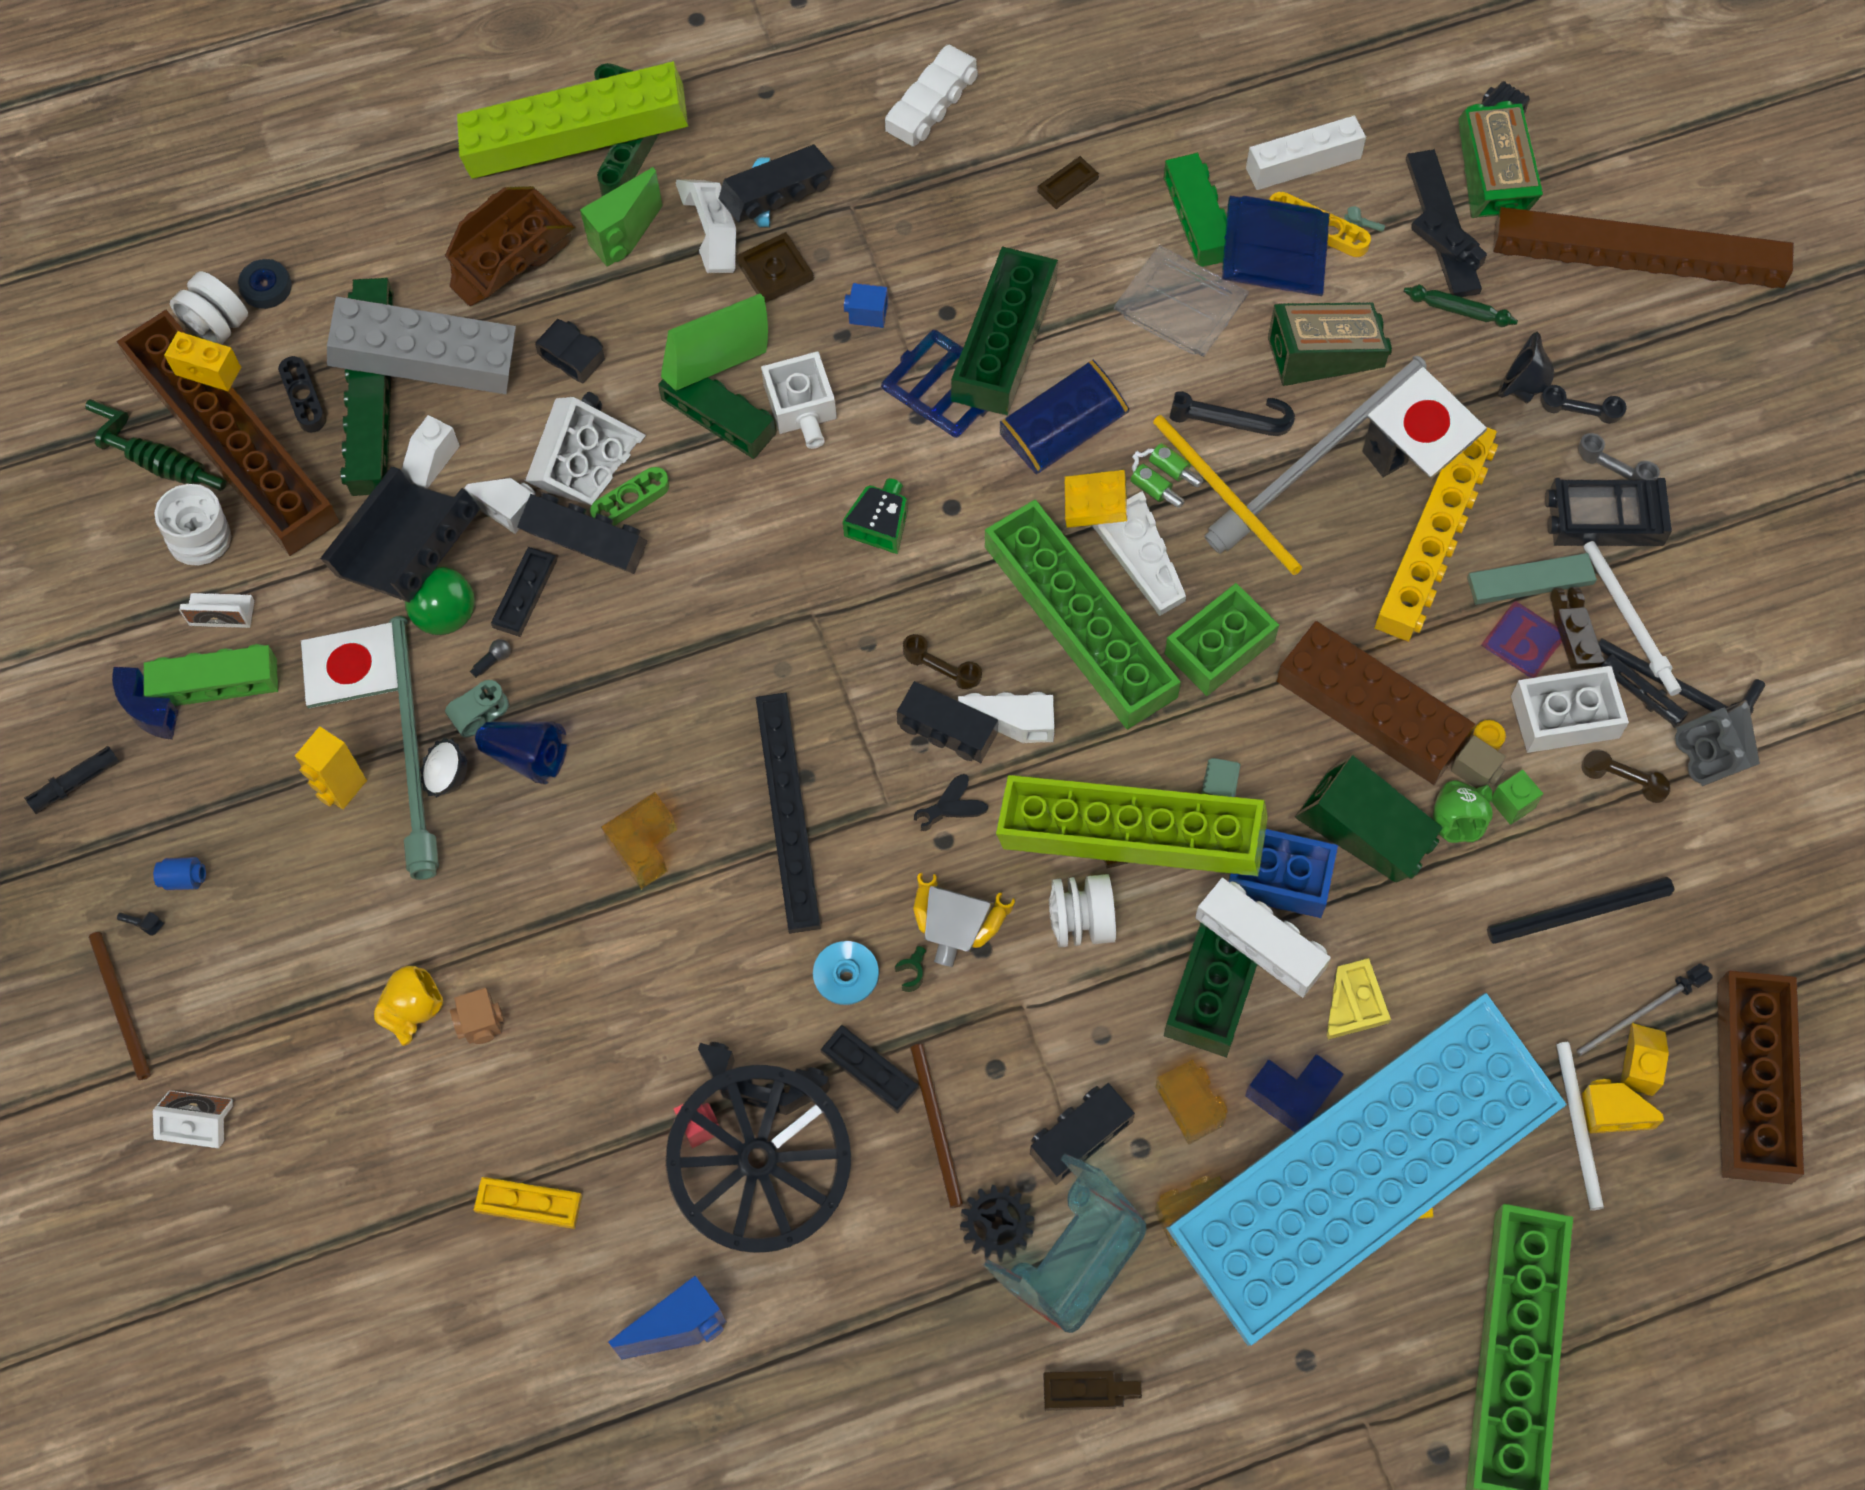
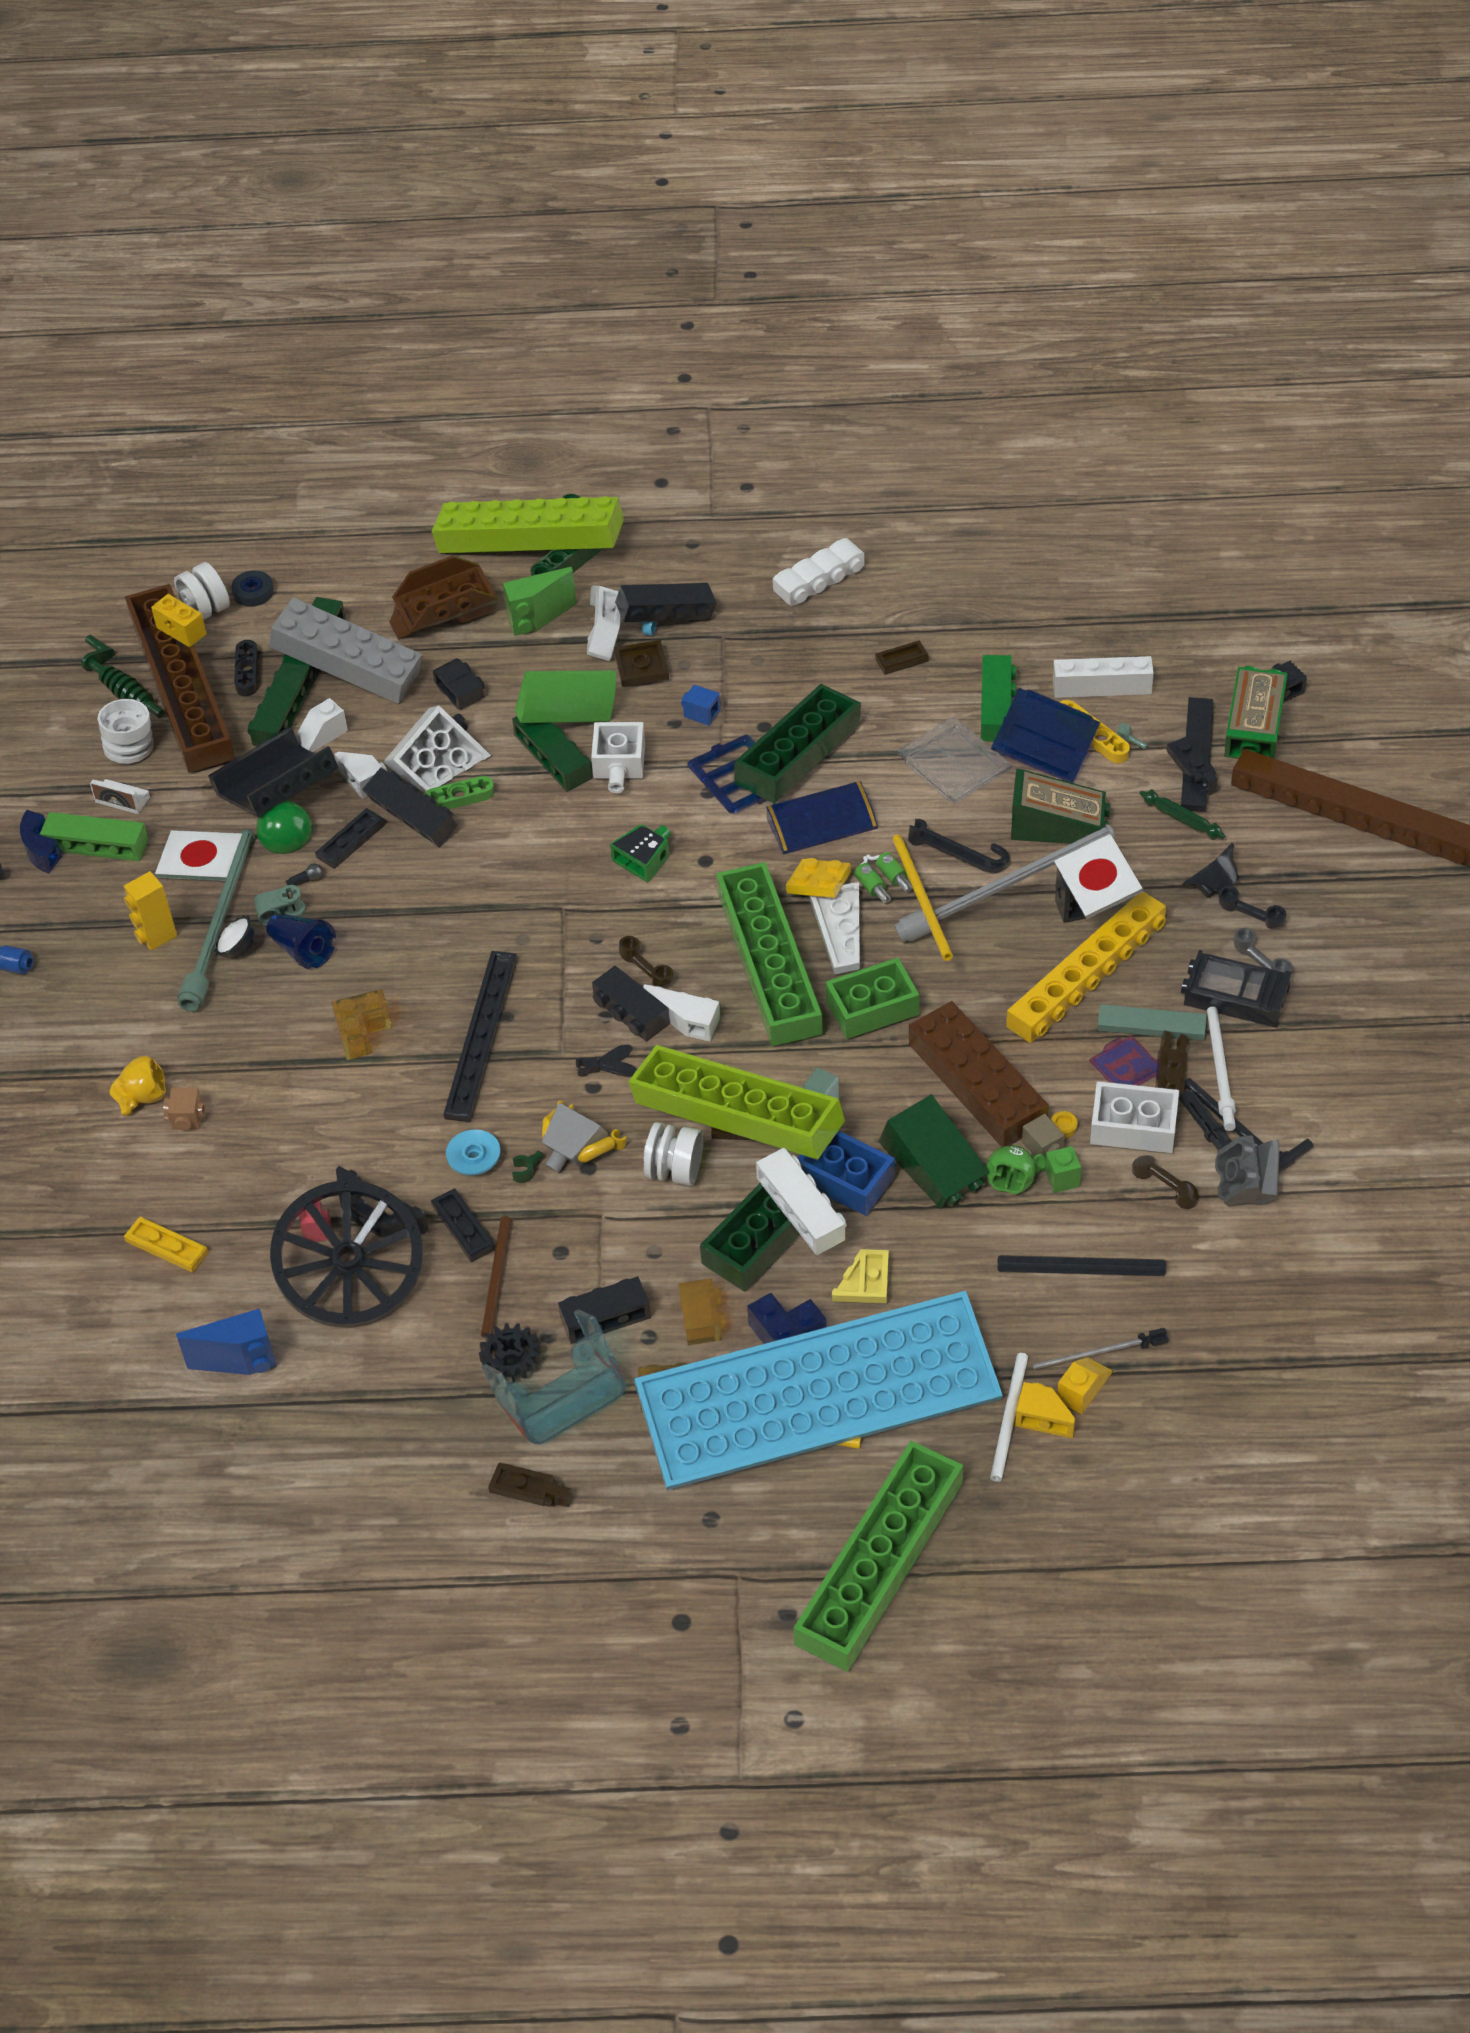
camera: 20 degrees right, 15 degrees down
reddish brown brick [1717,970,1804,1185] -> none

